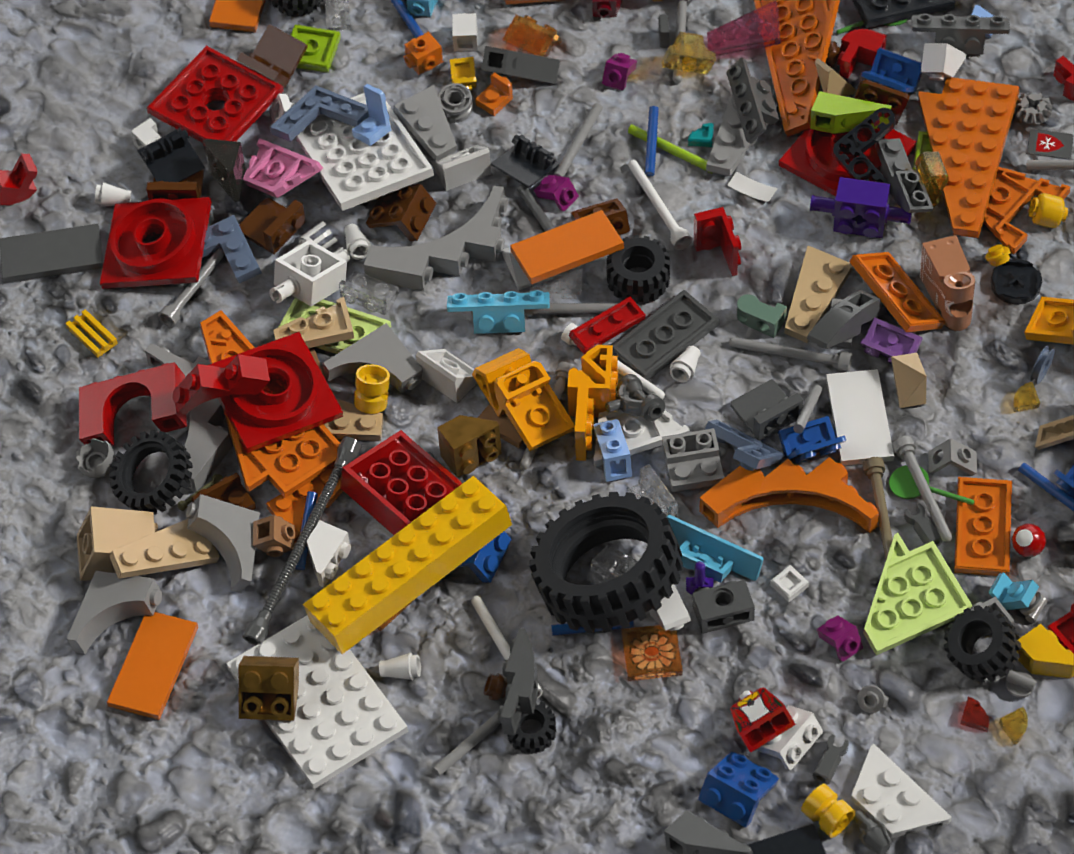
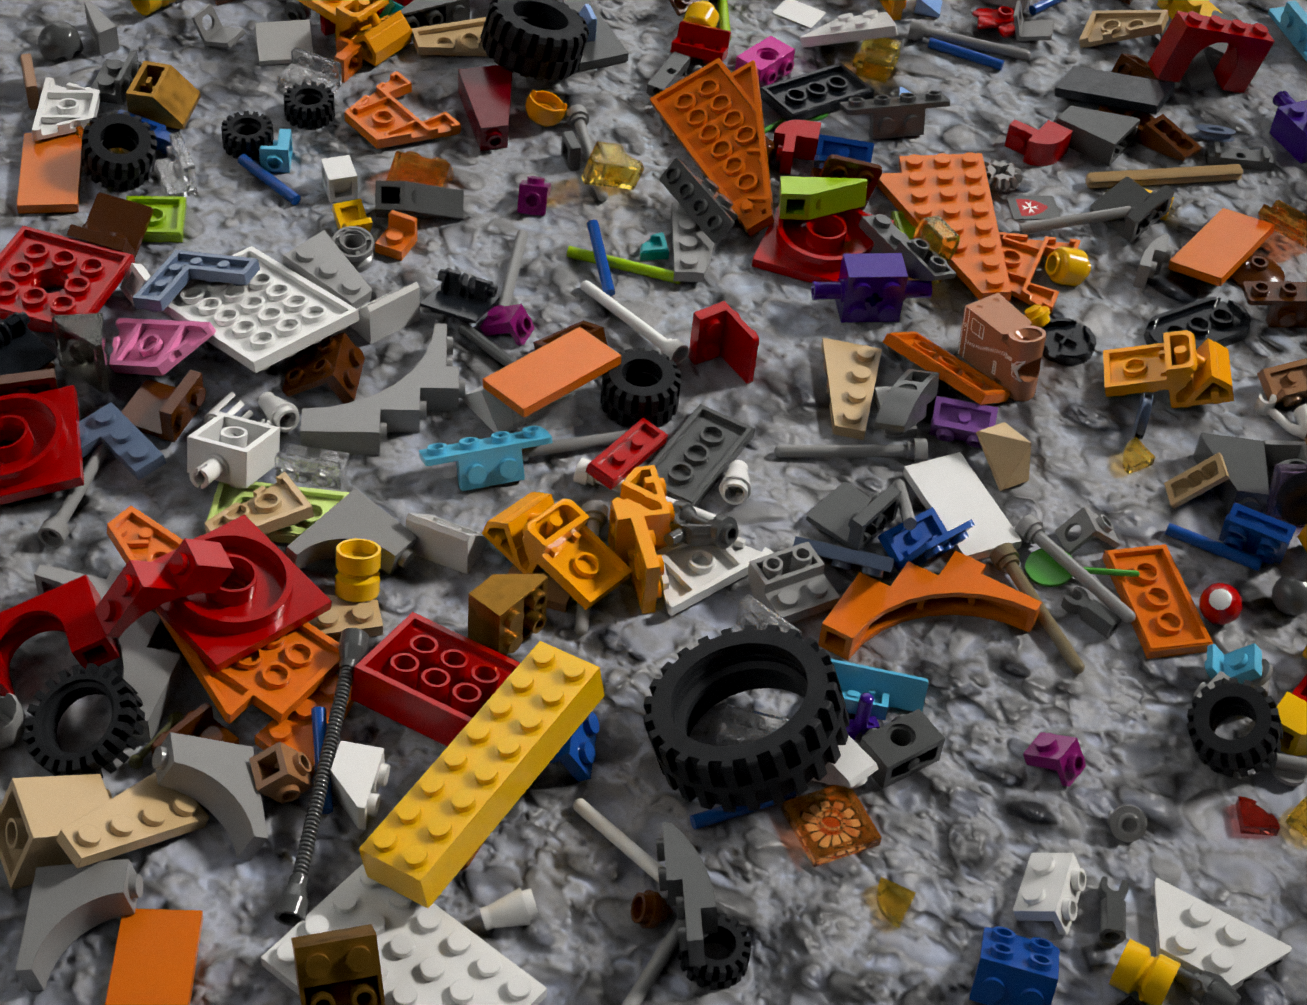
camera: 25 degrees left, 10 degrees down
light blue bracket [352,84,391,146] -> none
orange brick [404,32,443,75] -> none
light blue bracket [593,419,632,482] -> none
clear pink wing [707,0,781,57] -> none
white sticker [728,172,777,202] -> none
red torso [730,687,796,753] -> none
sand green leg [737,294,787,338] -> none
white tile [770,565,809,602] -> none
tan slope [815,58,857,97] -> none
black beam [833,108,896,183] -> none
yellowish green wing [863,533,972,656] -> none
white slope [921,43,966,81] -> none
none -> clear yellow tile [876,877,916,928]

